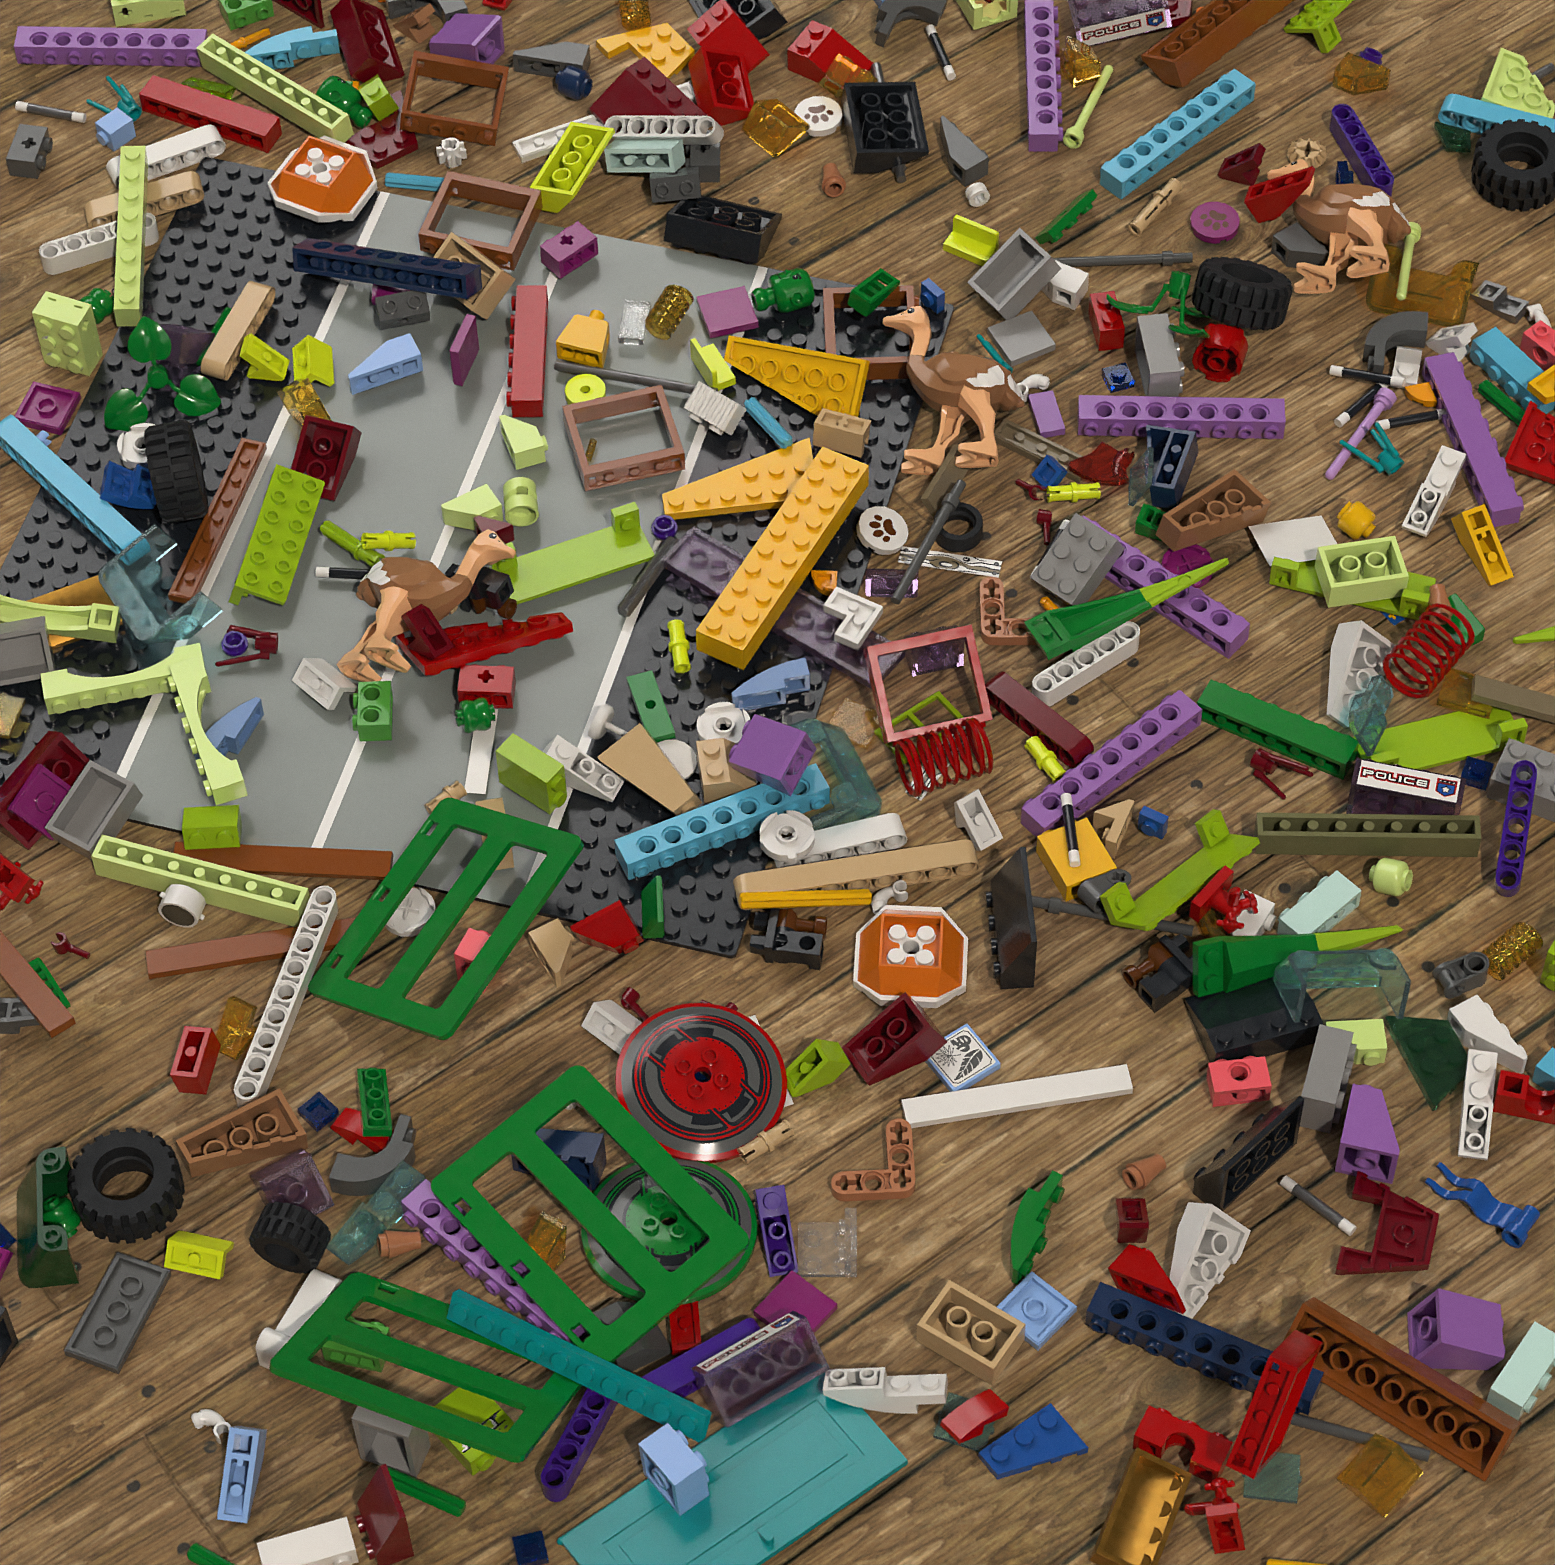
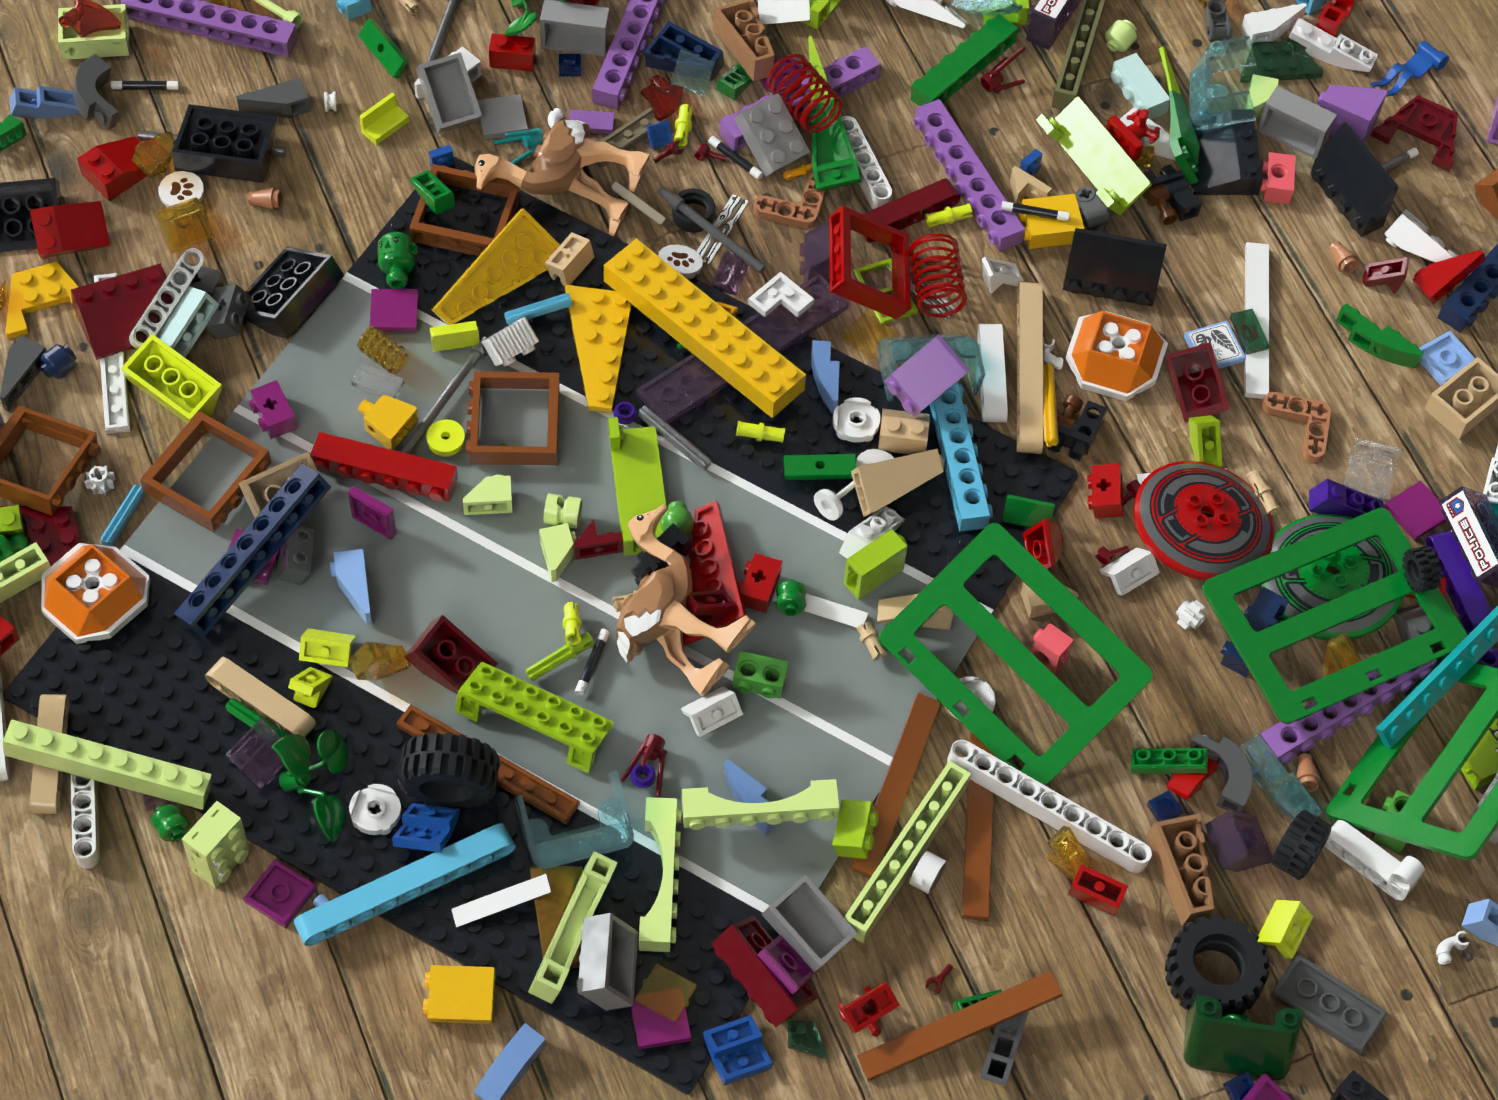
camera: 80 degrees left, 5 degrees up
red slope [688,47,756,126] -> none
white plate [760,810,814,865] -> none
none -> white sticker [452,874,551,927]
none -> bright green piece [661,501,694,536]
none -> red piece [767,54,843,133]
none -> red brick [1087,463,1124,519]
none -> clear green tile [1230,308,1269,355]
none -> black tyre [1402,546,1442,593]

